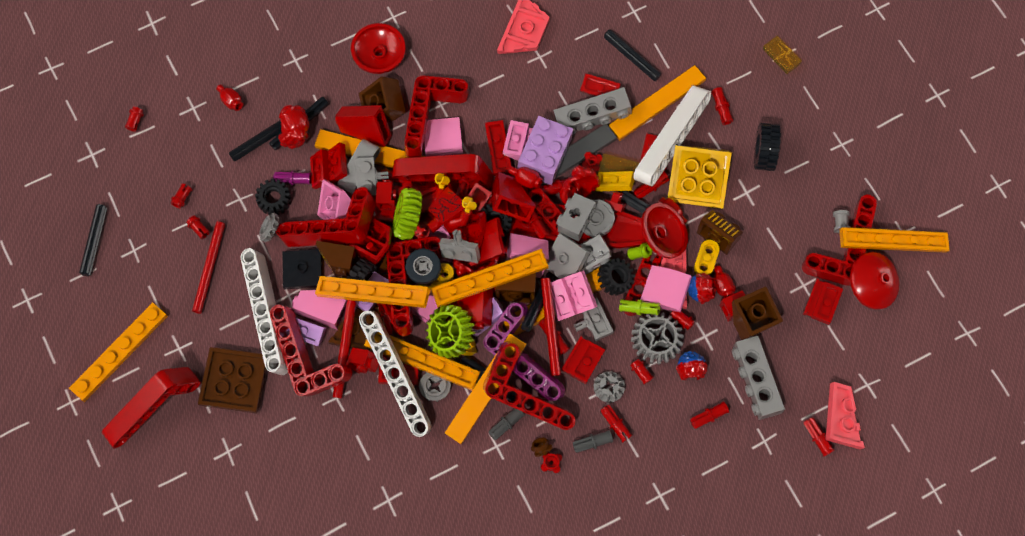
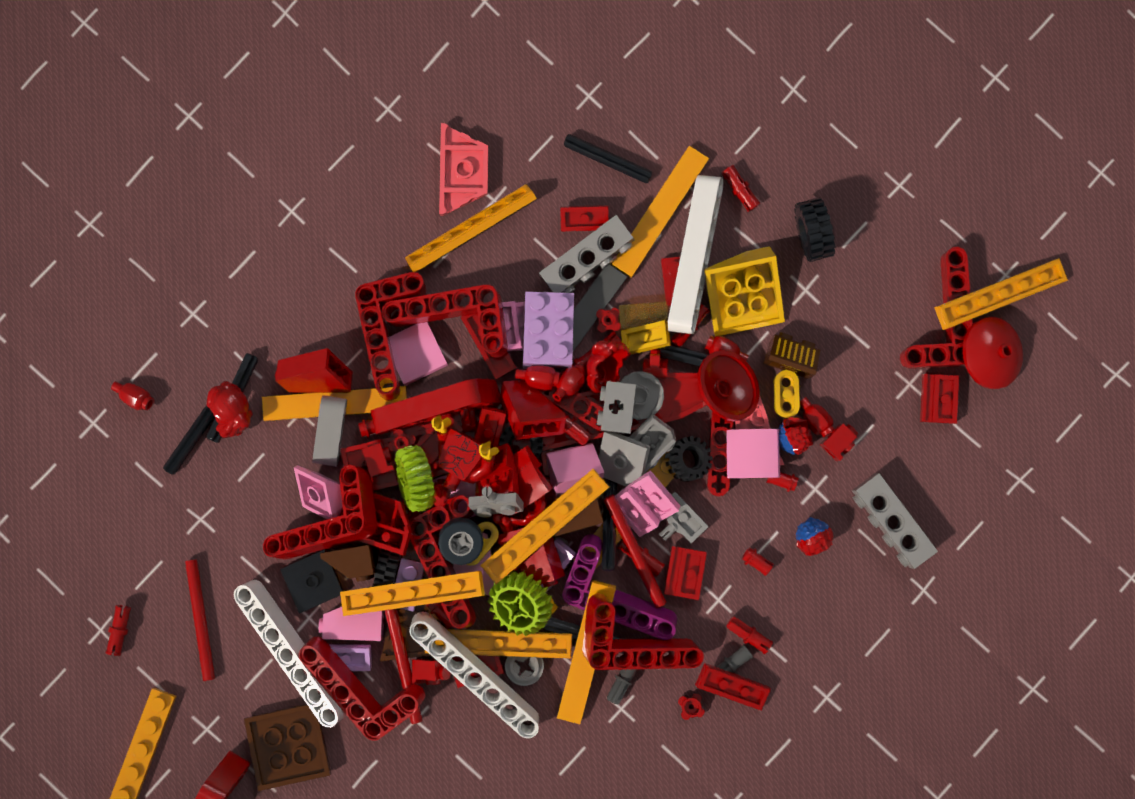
camera: 20 degrees left, 15 degrees up
black axle [79,204,107,276] -> none
red pin [125,107,144,132] -> none
red pin [171,183,192,209] -> none
red pin [186,215,210,240] -> none
black tyre [255,179,291,215] -> none
light grey gear [259,213,279,242] -> none
magenta axle [273,171,311,185] -> none
red slope [310,142,348,189] -> none
red dish [351,23,406,74] -> none
light grey plate [355,157,389,195] -> none
reddish brown slope [359,76,406,122] -> none
reddish brown plate [531,437,553,457] -> none
light grey gear [593,371,625,402] -> none
lime pin [619,299,660,316] -> none
lime pin [627,243,652,260] -> none
light grey gear [631,313,684,365] -> none
red axle [690,401,729,429] -> none
reddish brown slope [732,286,783,340] -> none
clear yellow plate [763,36,802,74] -> none
red axle [804,417,834,457] -> none
coral wing [826,382,865,450] -> none
light grey bush [833,210,851,234] -> none
none -> red pin [105,605,131,656]
none -> red beam [382,285,508,358]
none -> light orange tile [405,184,537,272]
none -> red plant [553,364,586,402]
none -> red tile [695,663,771,711]

